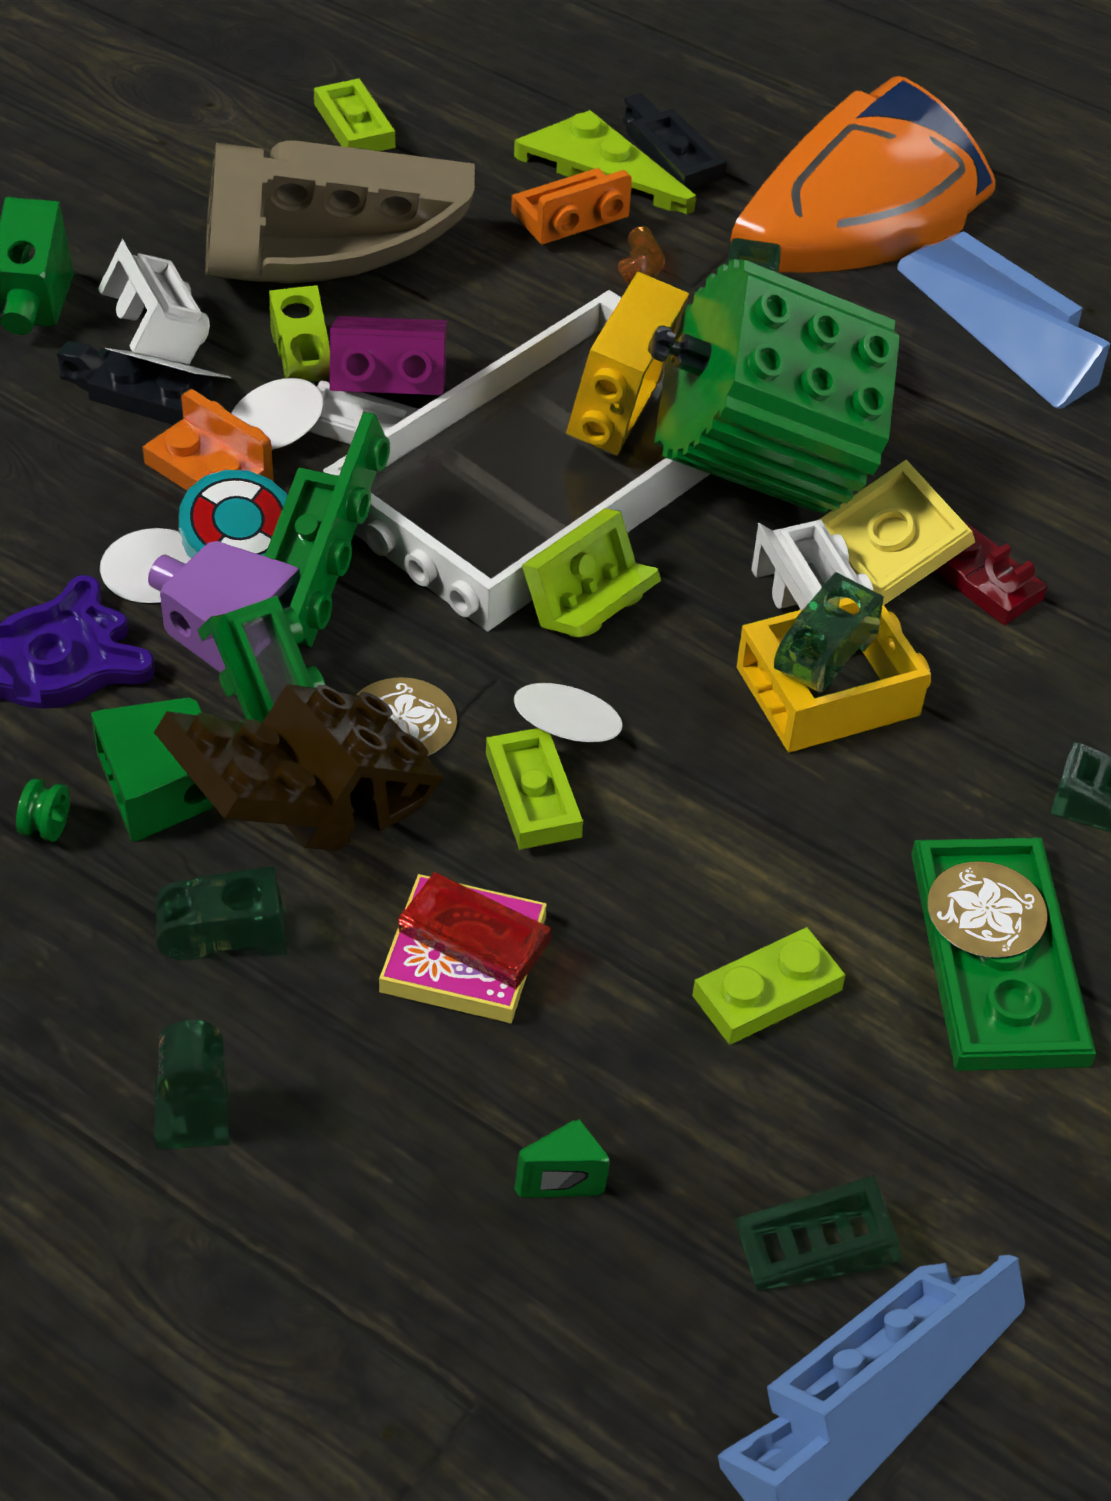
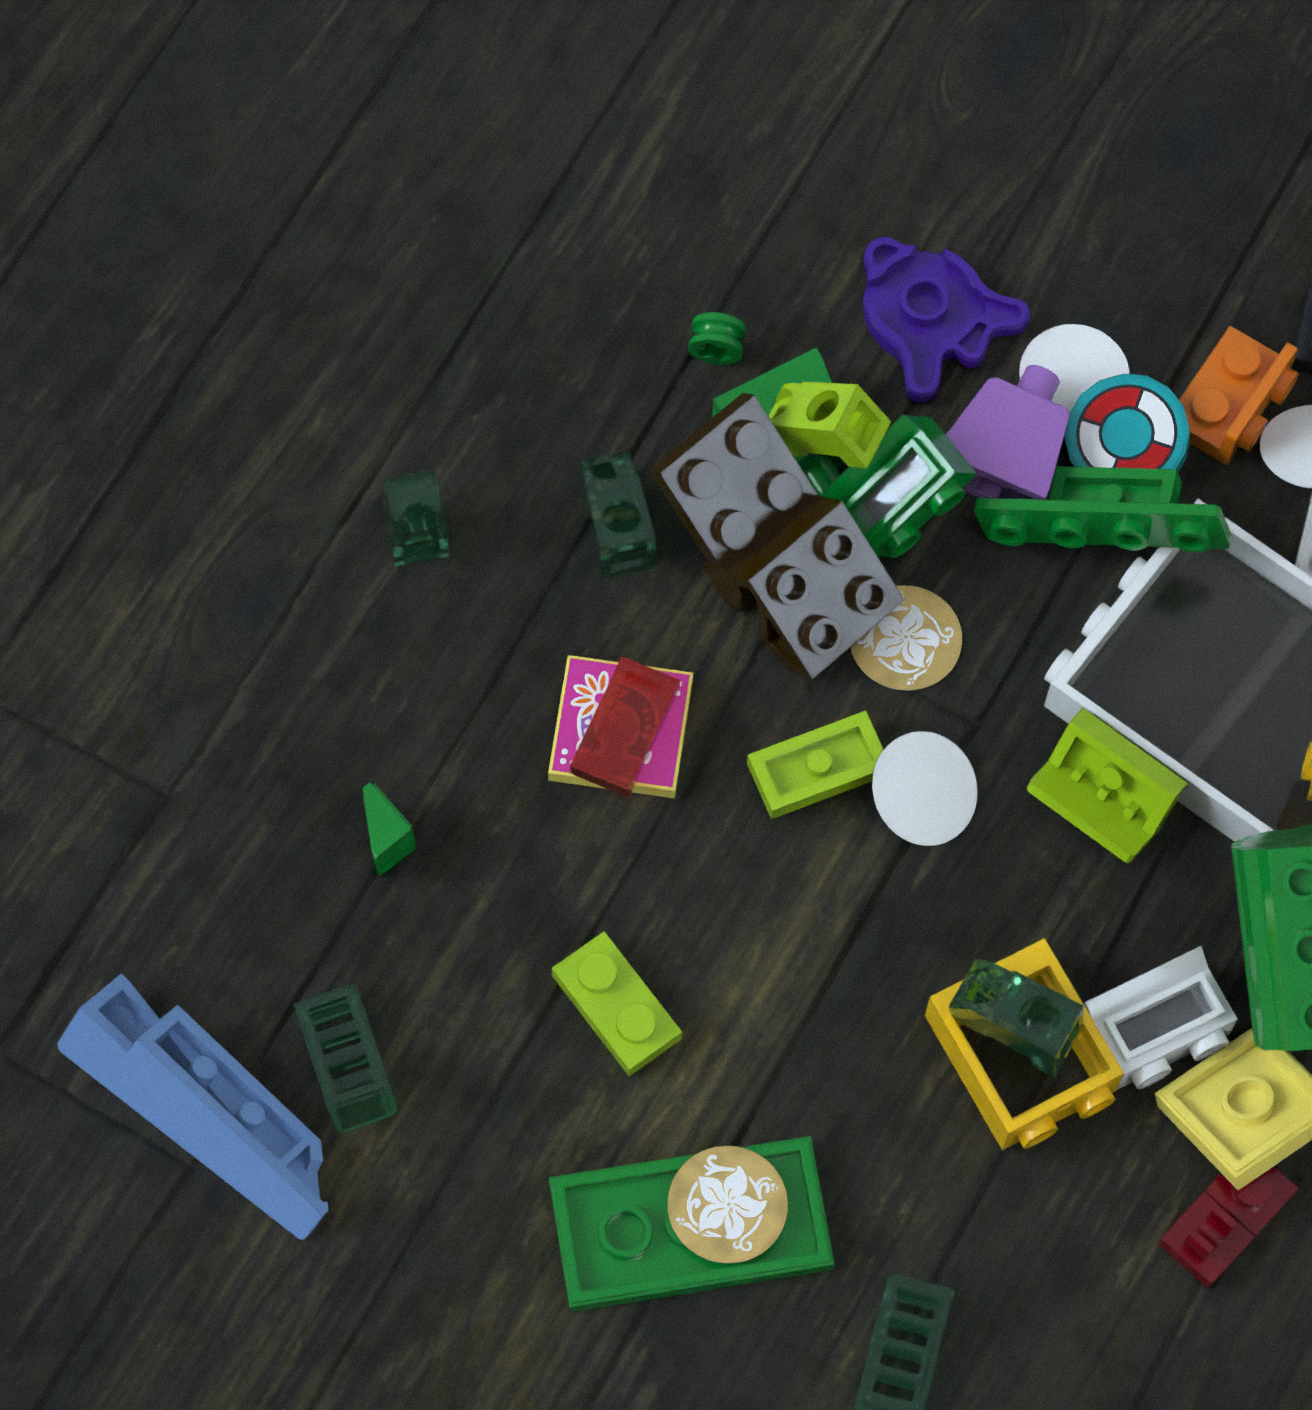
camera: 85 degrees right, 20 degrees up
none -> lime leg [768,382,891,468]

